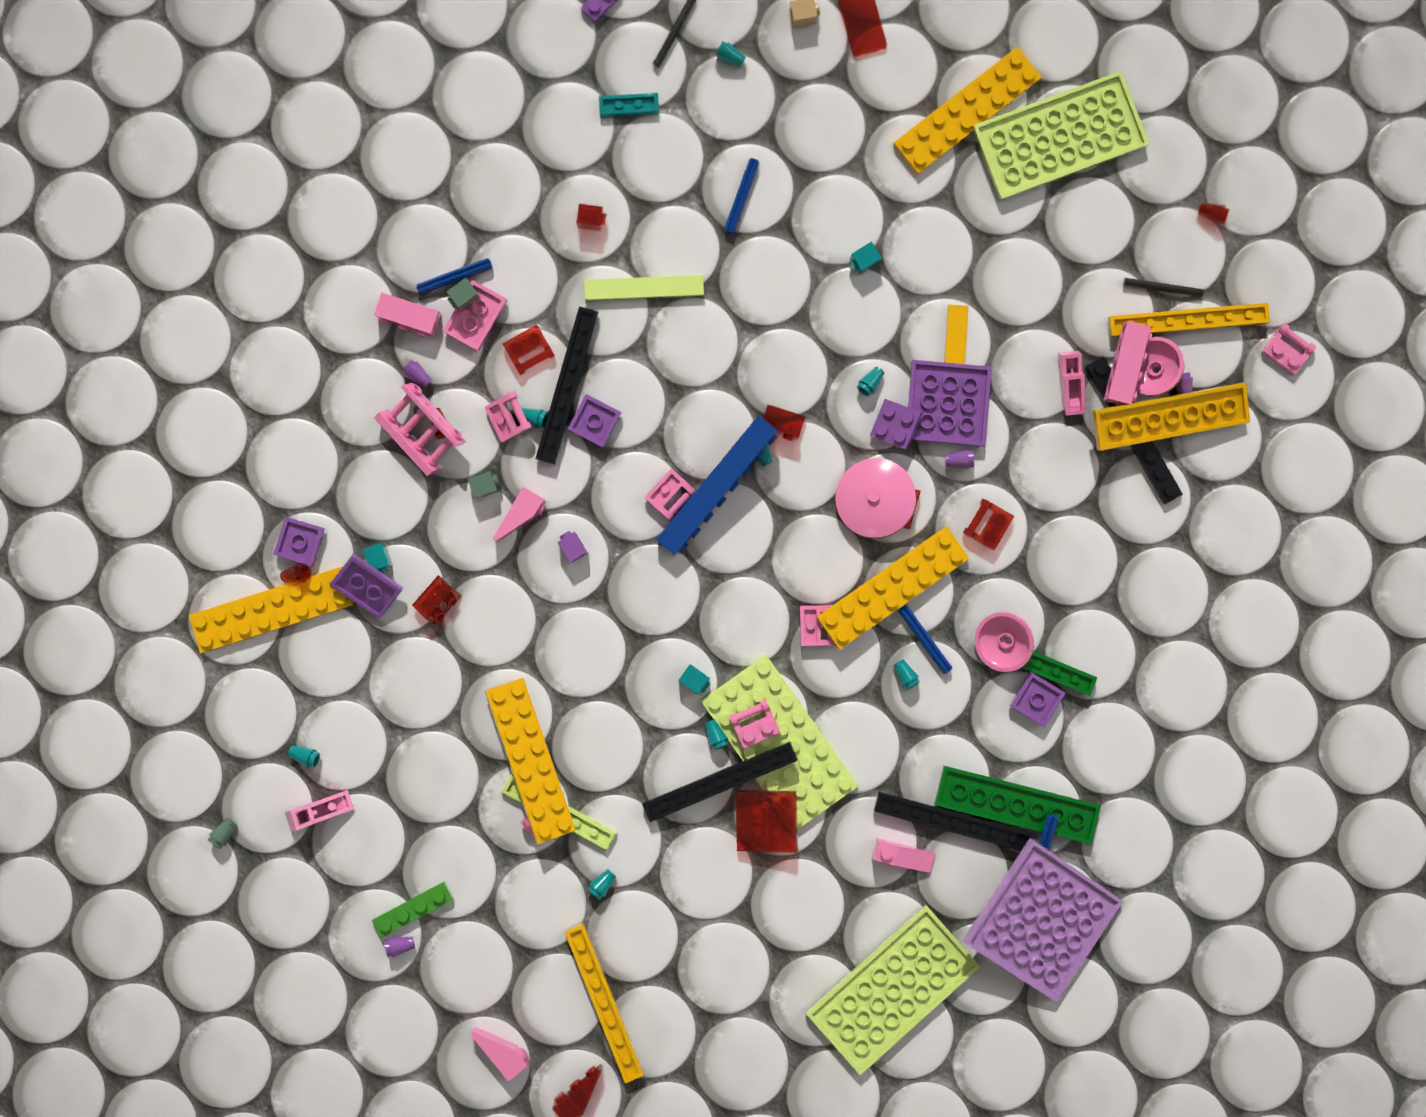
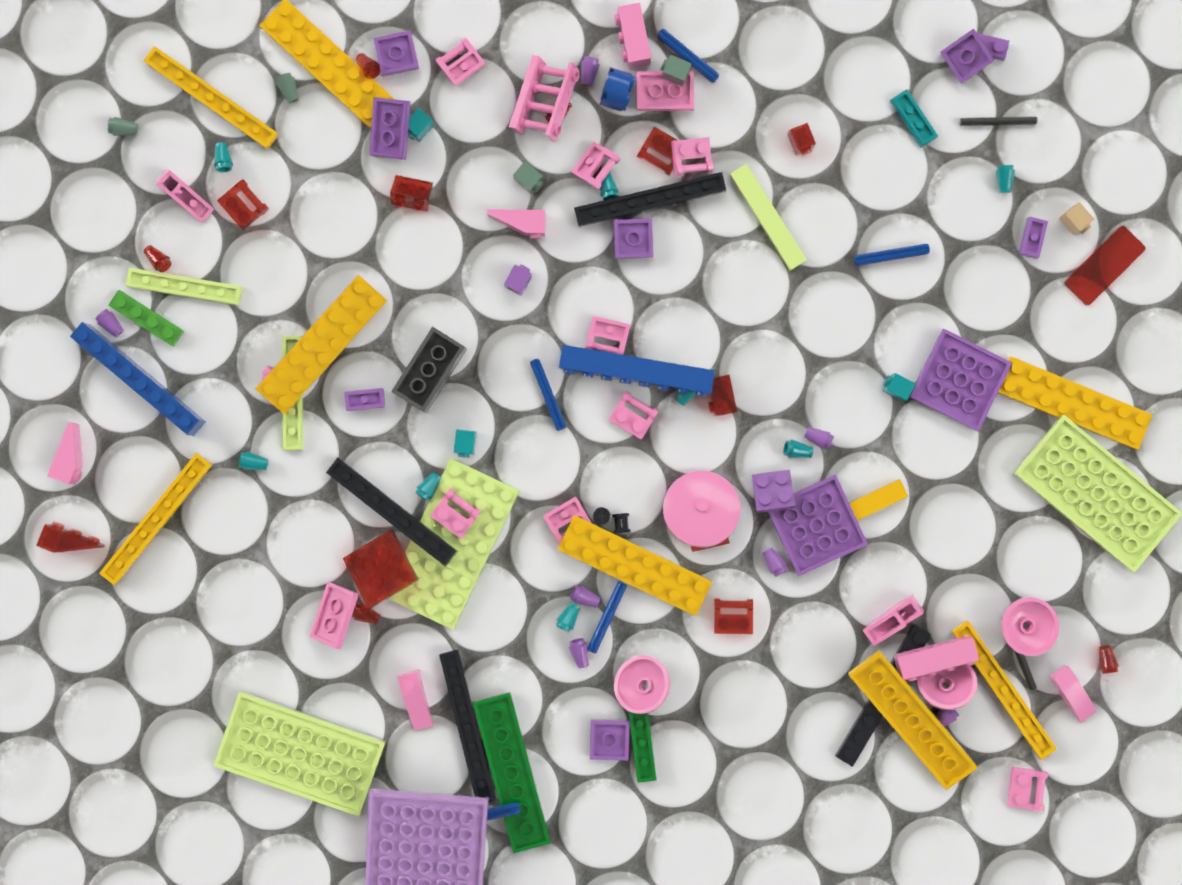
camera: 65 degrees right, 0 degrees up
none -> blue brick [70,322,206,436]
none -> yellowish green tile [126,268,243,306]
none -> yellow plate [143,46,279,150]
none -> clear red cone [143,245,172,272]
none -> clear red plate [217,179,269,231]
none -> sand green cone [276,73,299,103]
none -> bright pink plate [310,582,359,650]
none -> medium lavender plate [344,388,385,411]
none -> clear red cone [352,602,381,625]
none -> dark grey brick [391,326,467,414]
none -> bright pink plate [435,37,486,87]
none -> blue axle [530,359,566,431]
none -> medium lavender cone [568,638,589,668]
none -> medium lavender cone [570,585,600,608]
none -> black bush [593,507,610,525]
none -> blue brick [599,67,636,111]
none -> bright pink plate [609,391,659,440]
none -> black bush [612,513,631,534]
none -> bright pink plate [671,137,713,176]
none -> medium lavender cone [804,427,834,450]
none -> medium lavender plate [909,329,1012,431]
none -> medium lavender plate [941,29,994,84]
none -> bright pink dish [1001,597,1059,656]
none -> medium lavender plate [1019,217,1048,259]
none -> bright pink slope [1049,665,1097,723]

